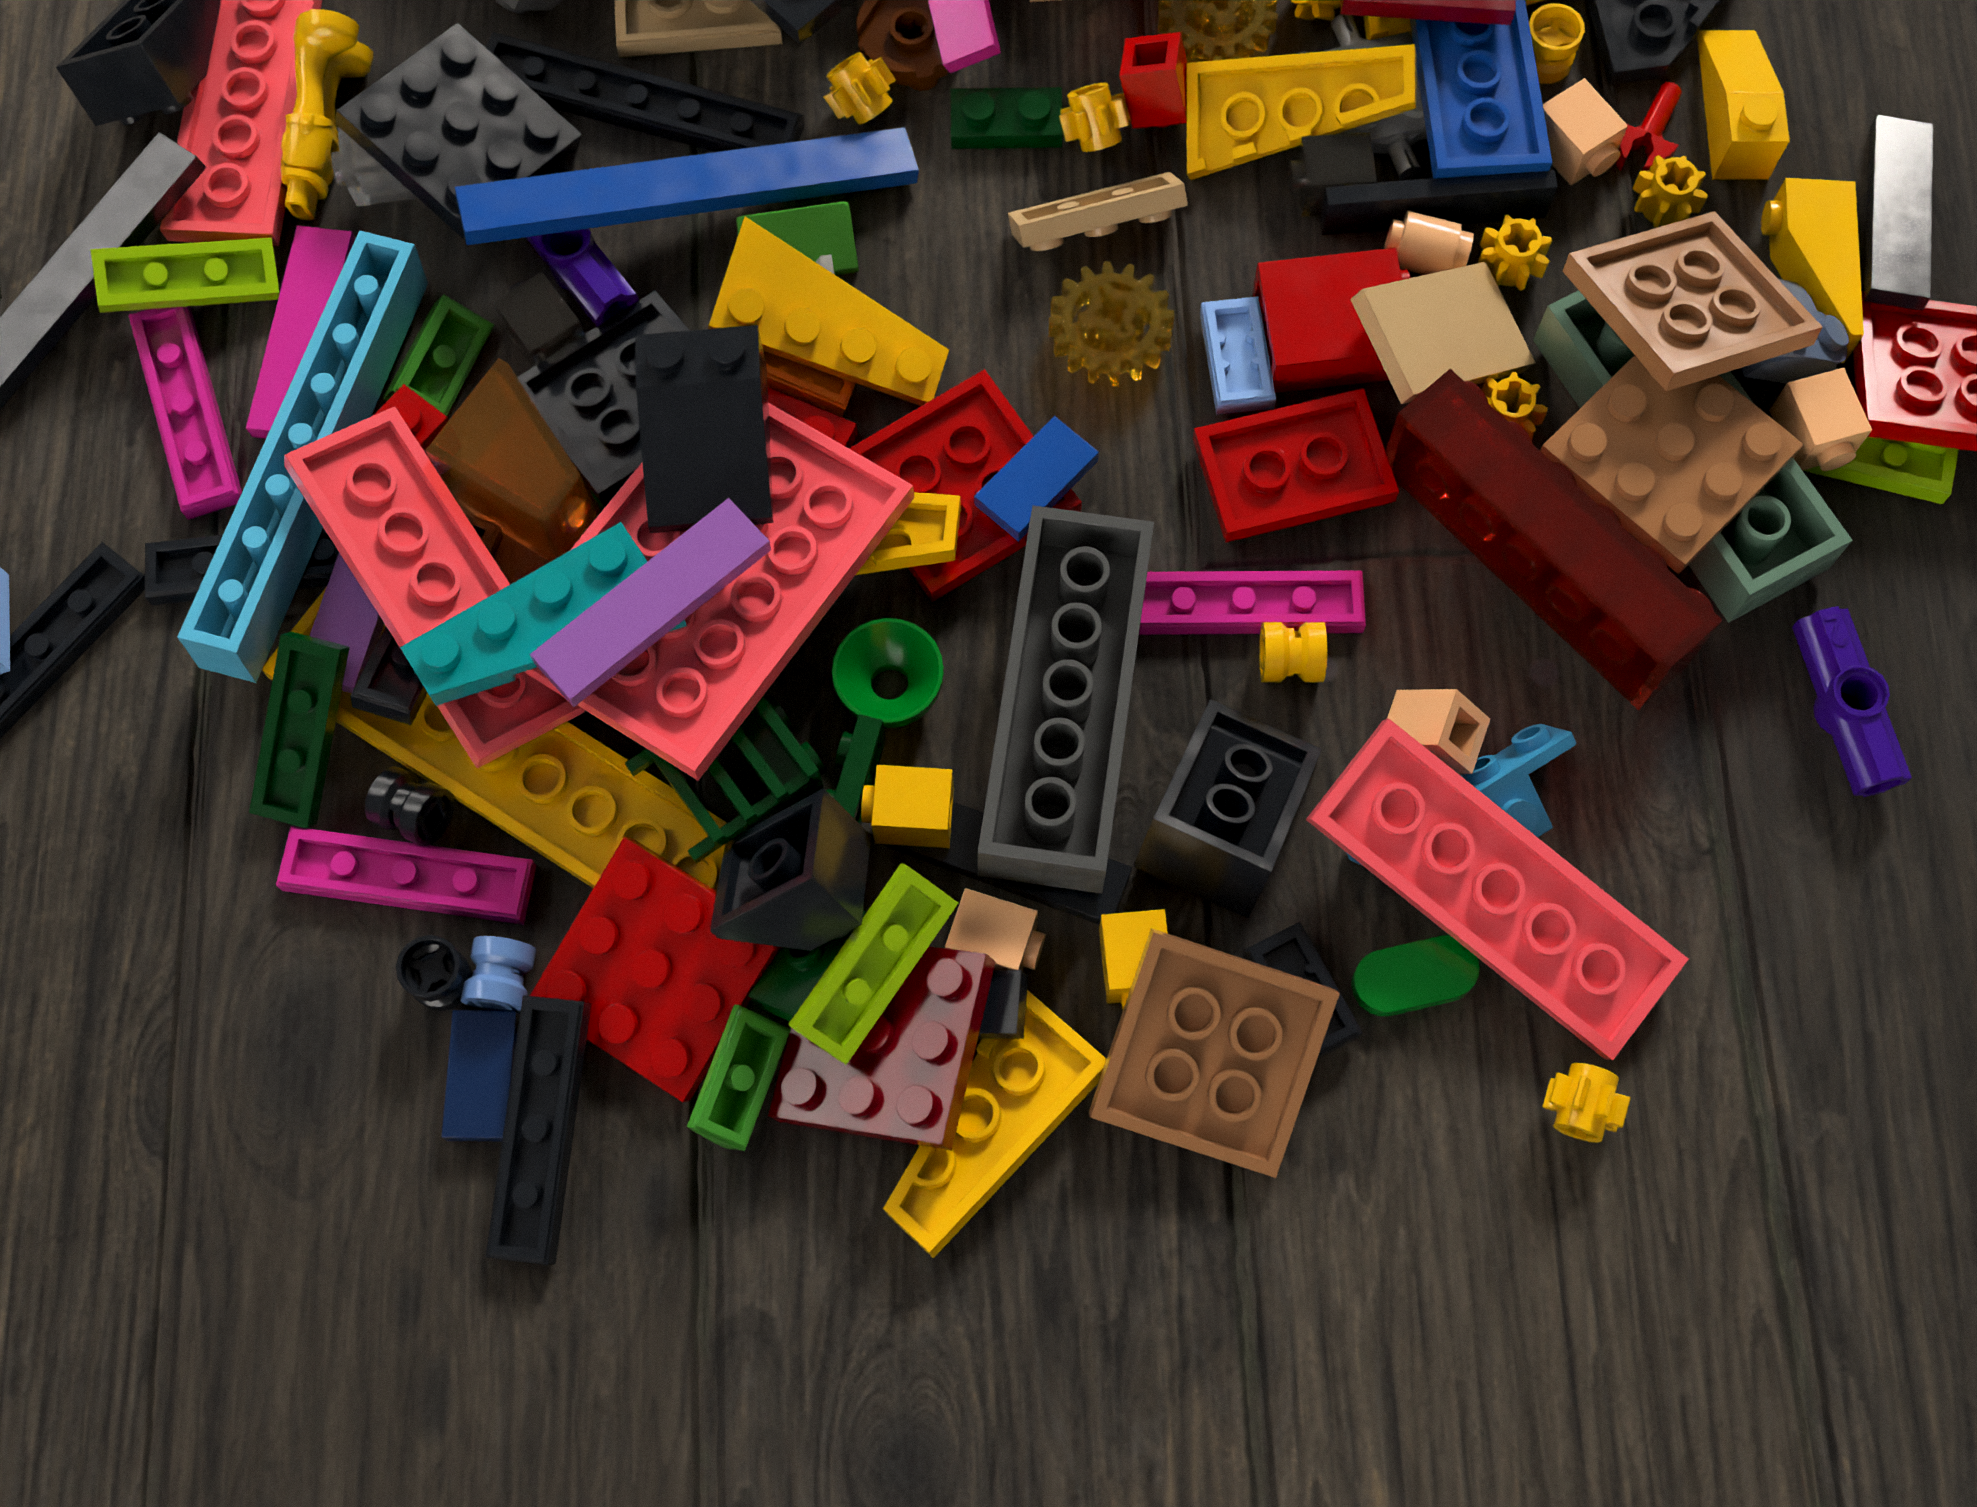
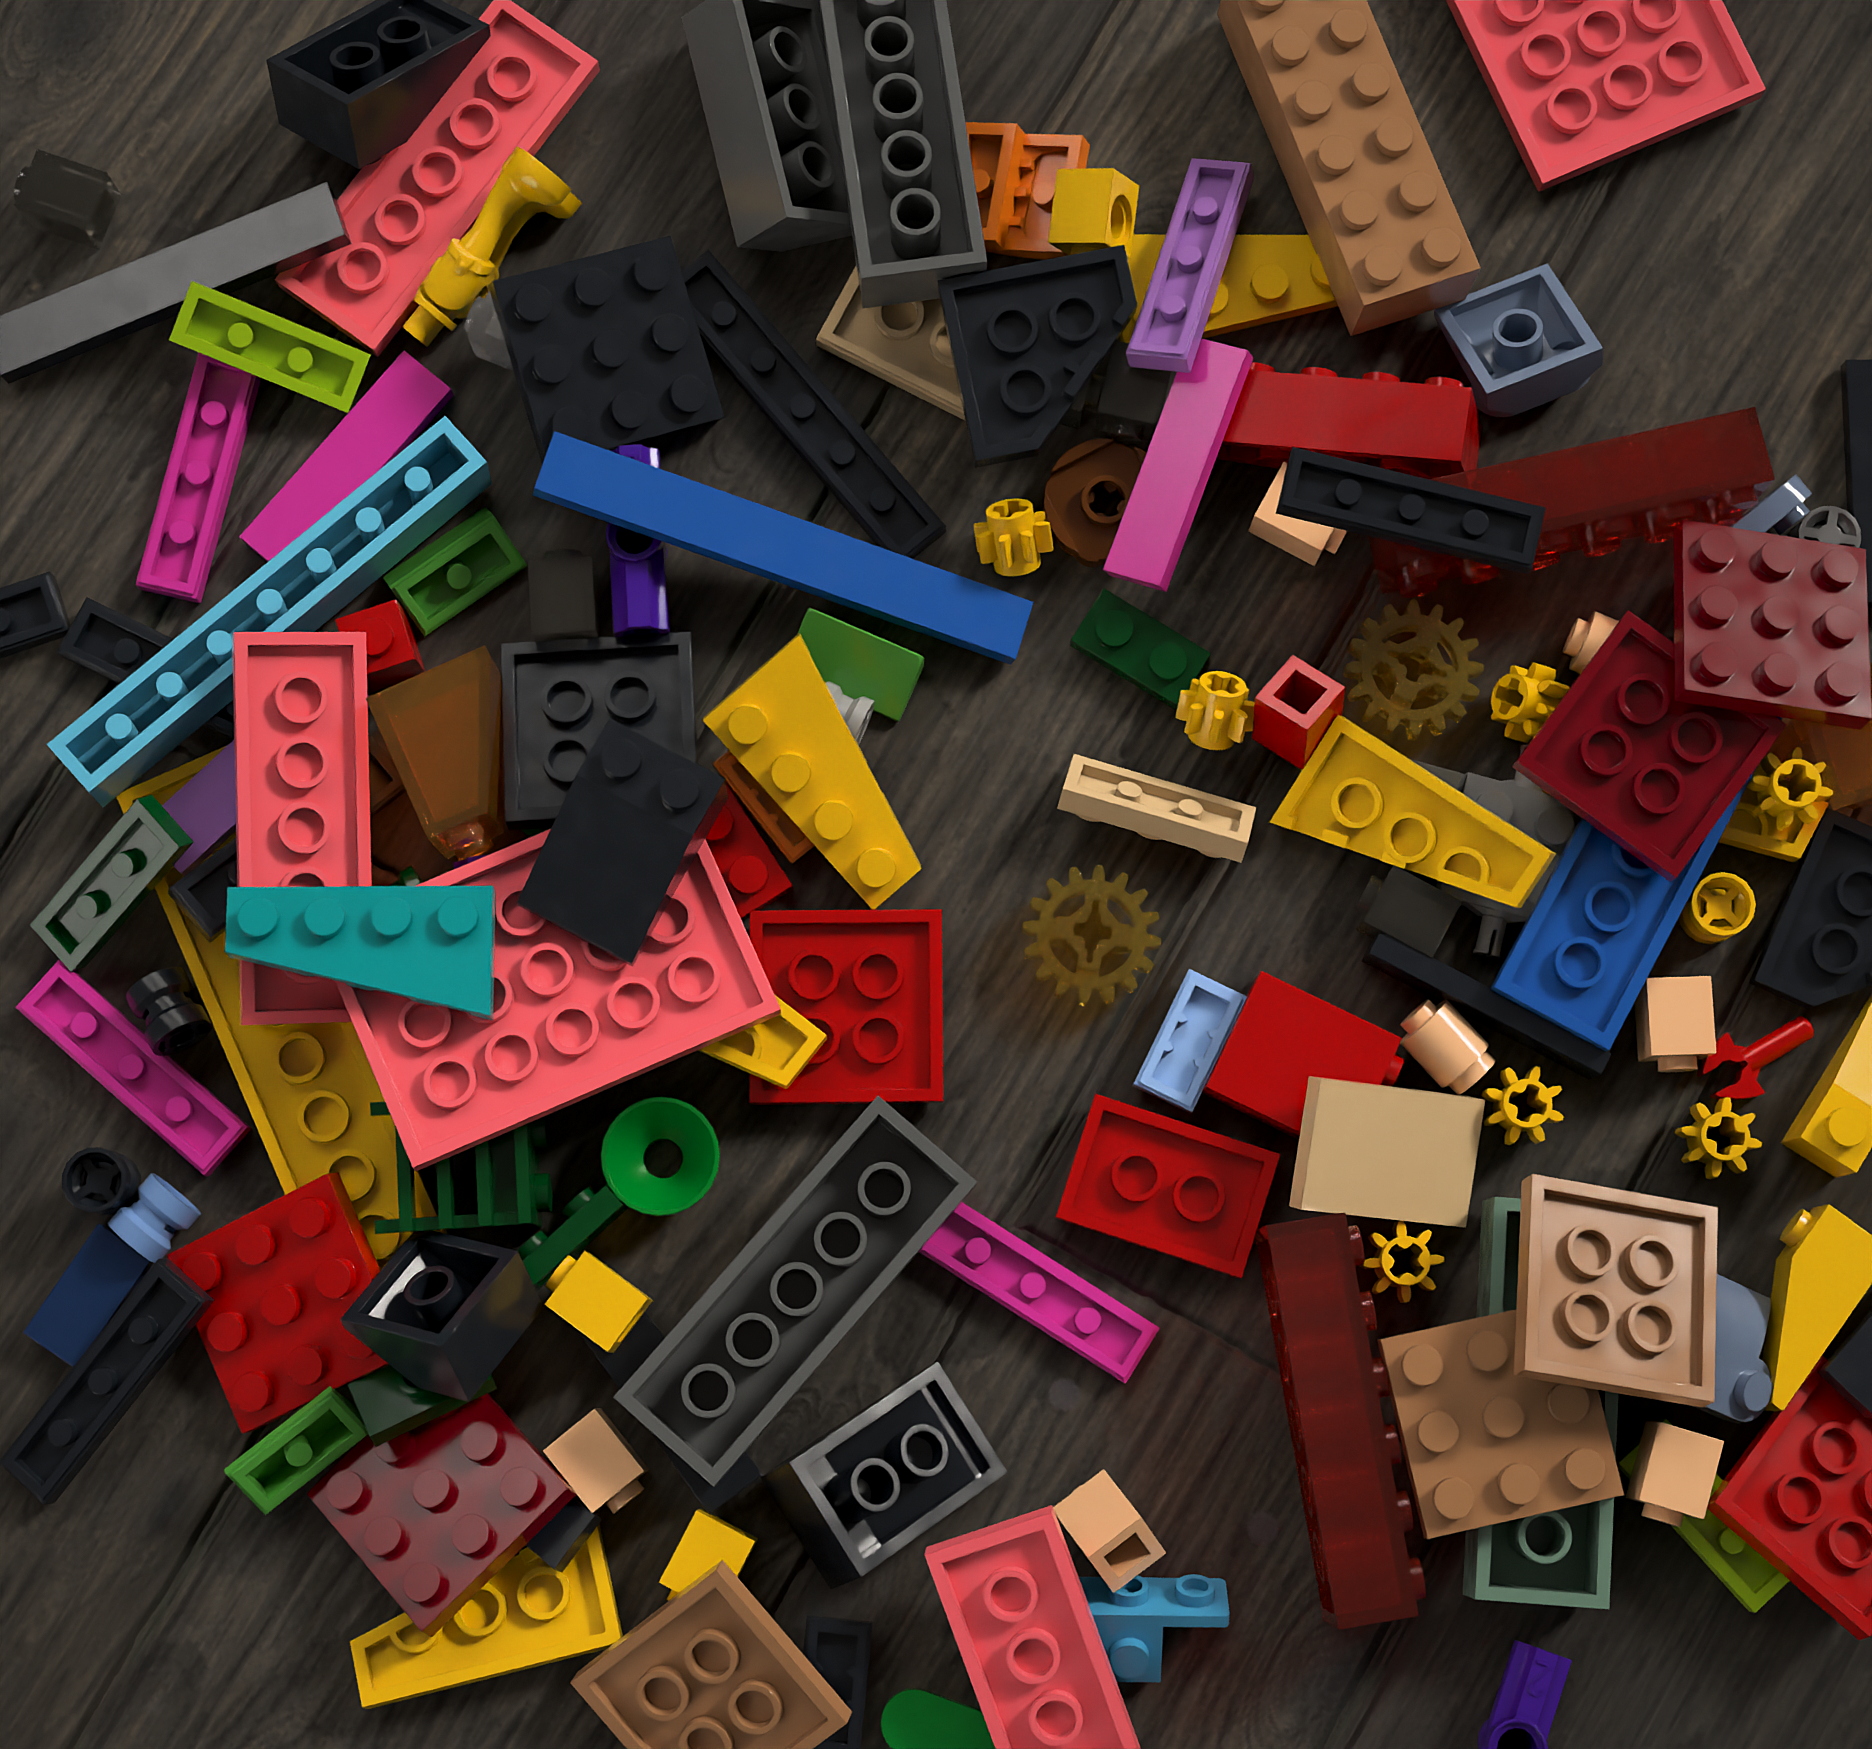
camera: 30 degrees right, 10 degrees up
medium lavender tile [530,498,771,707] -> none
lime plate [788,863,958,1065] -> none
blue tile [974,416,1099,542] -> none
yellow wheel [1259,622,1327,682] -> none

